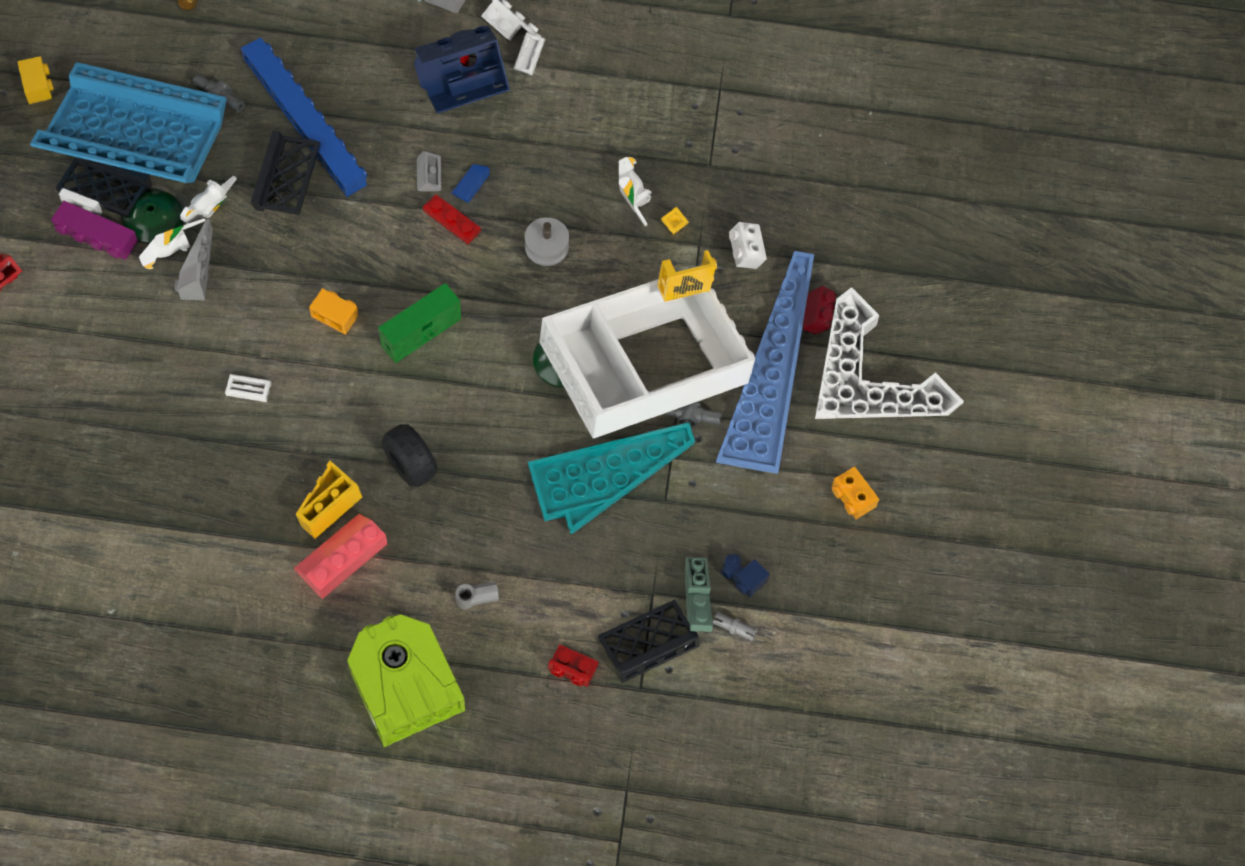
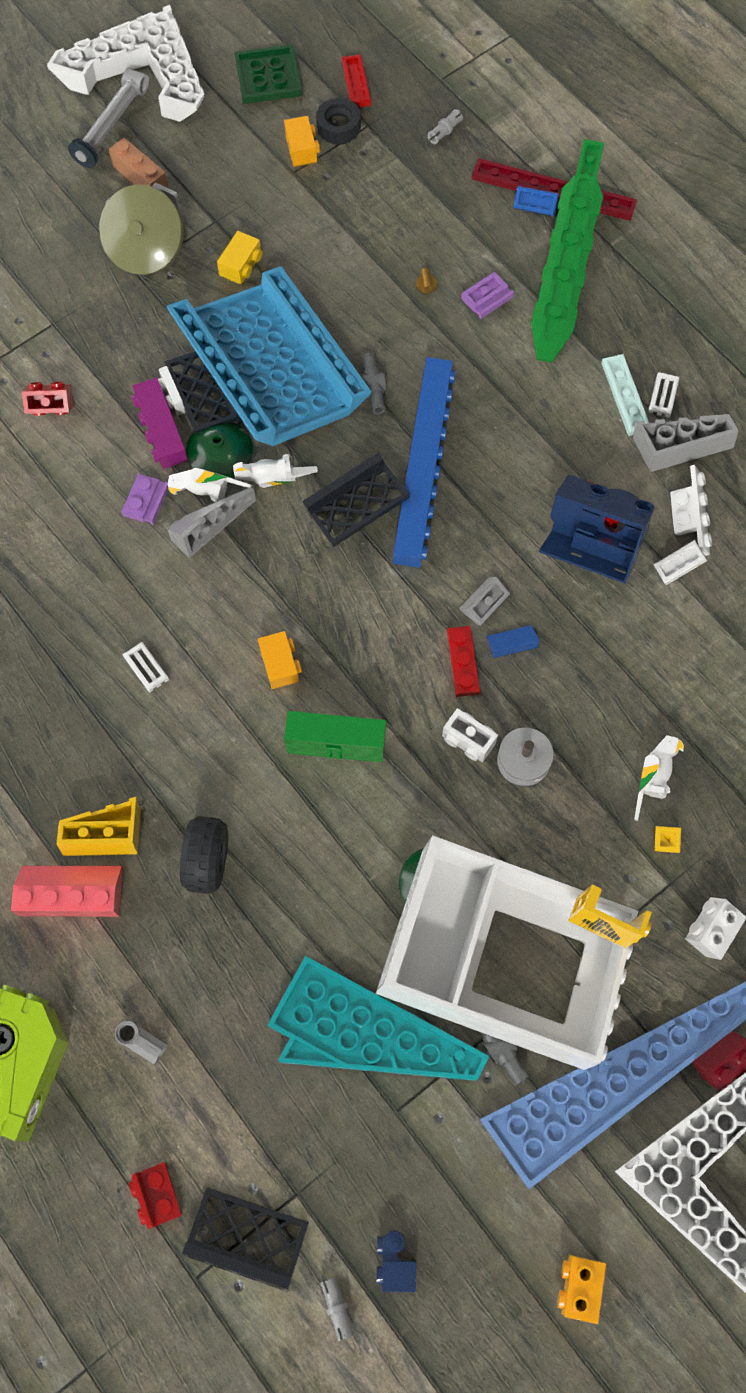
camera: 50 degrees right, 5 degrees up
sand green slope [685,557,713,632] -> none
none -> medium lavender plate [121,474,169,525]
none -> white brick [442,708,498,763]

